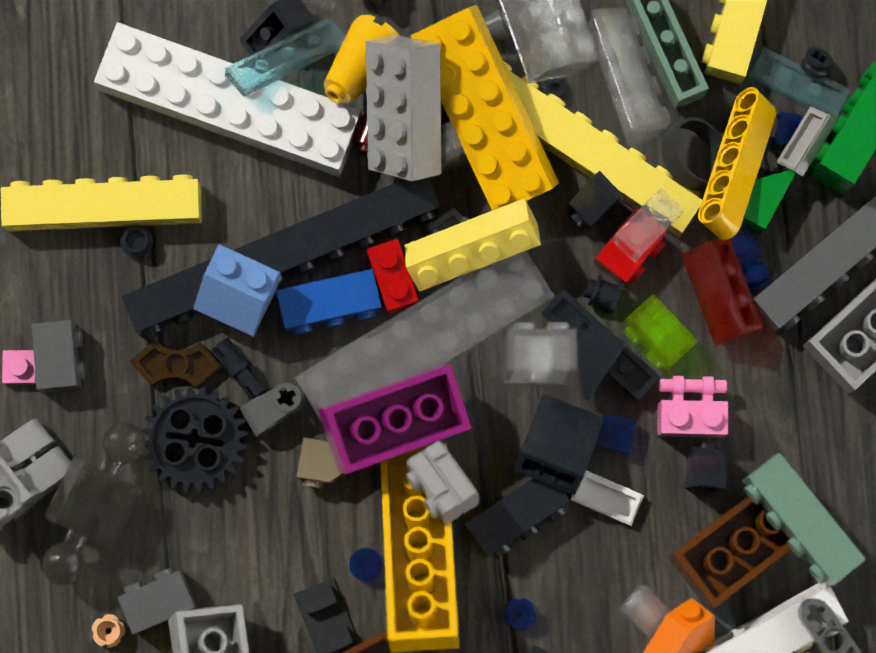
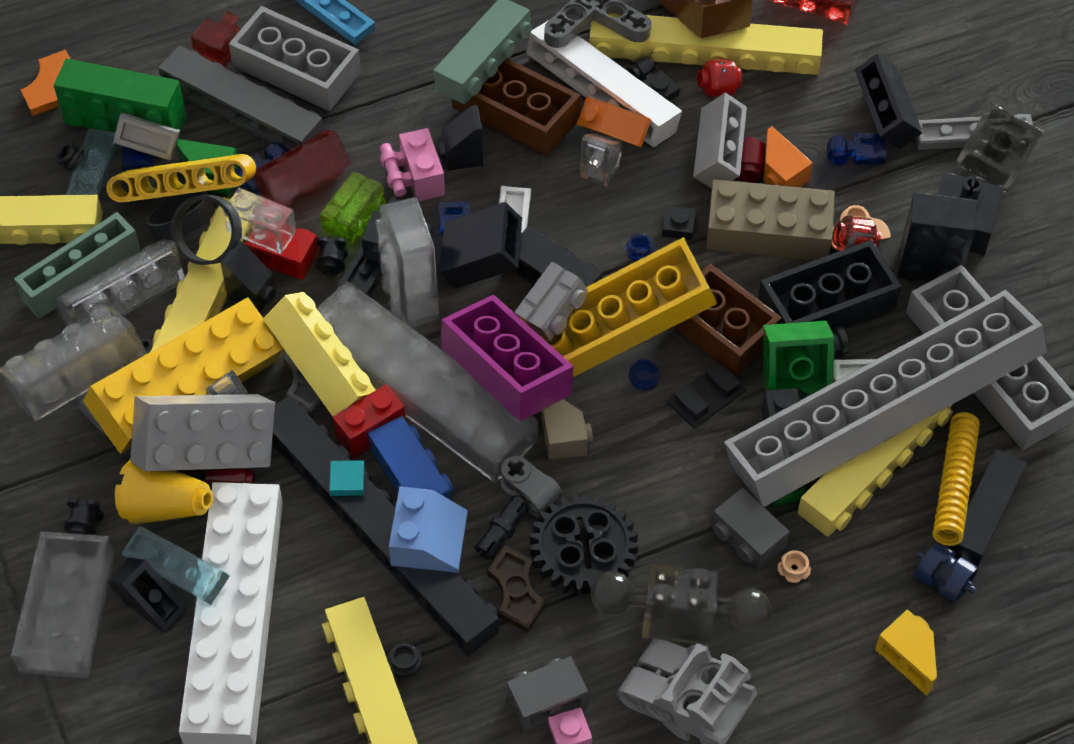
camera: 105 degrees left, 25 degrees down
none -> black tyre [171,195,242,265]
none -> teal tile [330,460,365,496]

